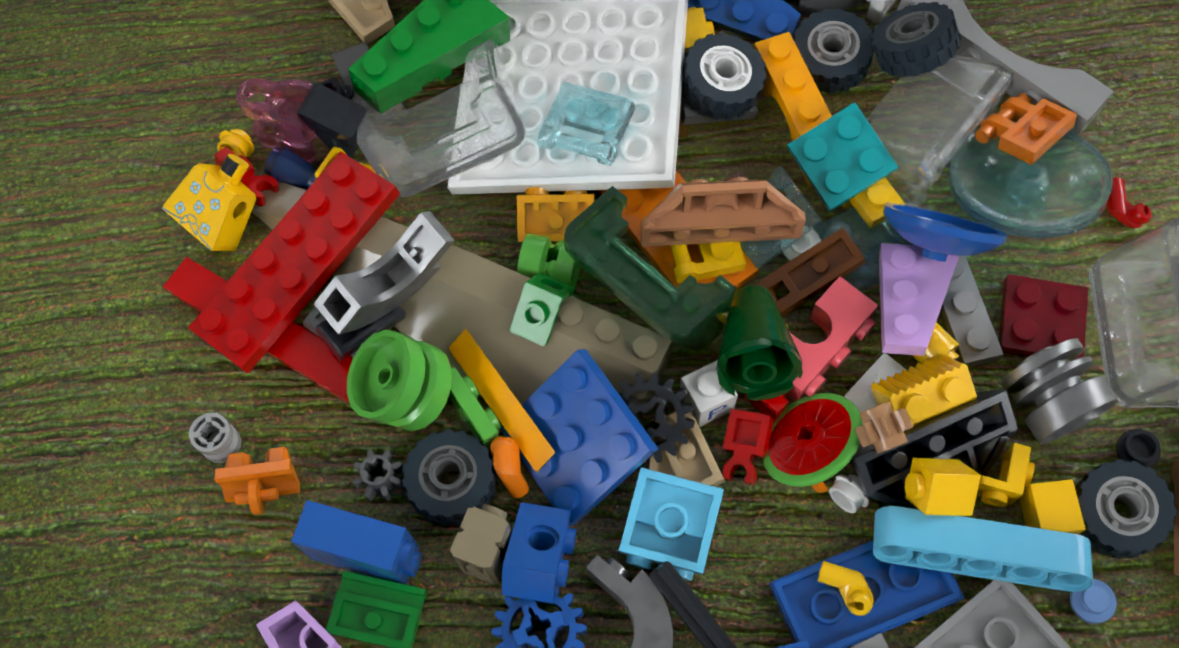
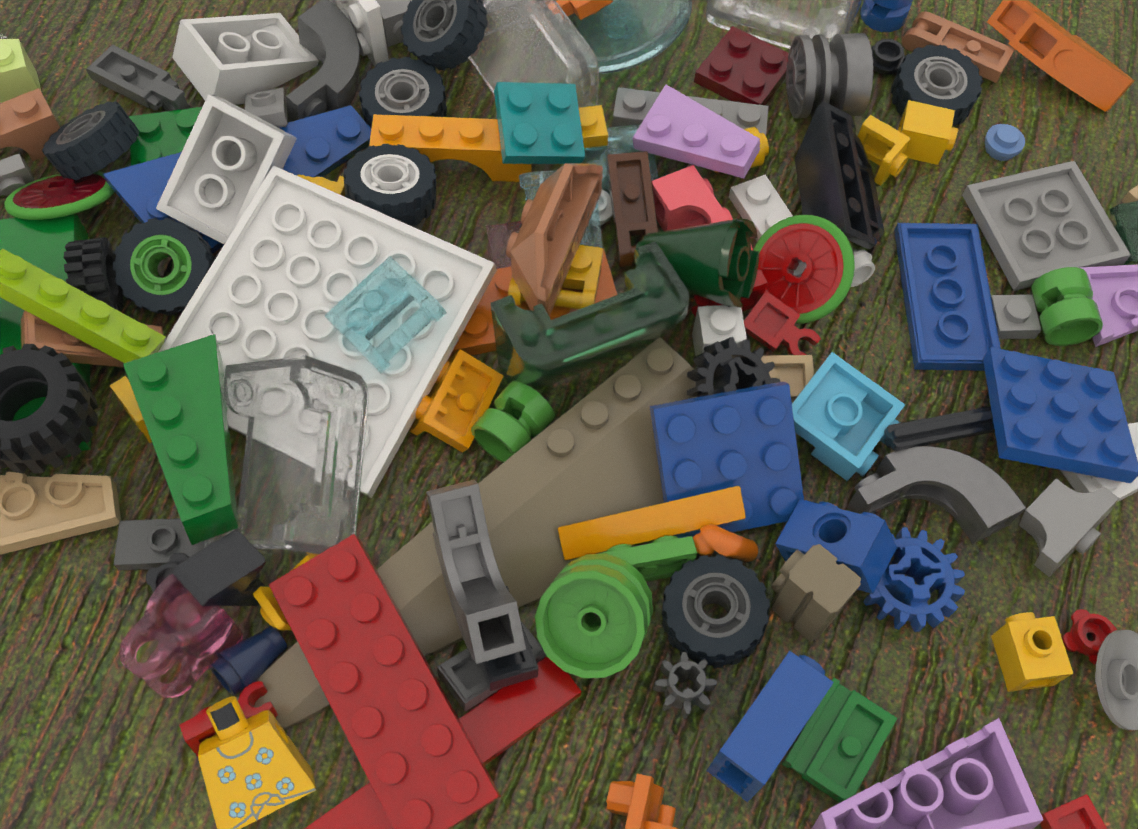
camera: 75 degrees left, 5 degrees down
yellow plate [217,129,254,157] -> none
bracket [510,273,575,346] -> none
yellow arm [817,561,874,616] -> none
medium nougat gear [854,401,913,454] -> none
yellow brick [871,353,977,426] -> none
medium azure beam [873,506,1093,592] -> none
blue dish [883,203,1007,262] -> none
yellow brick [905,458,981,516] -> none

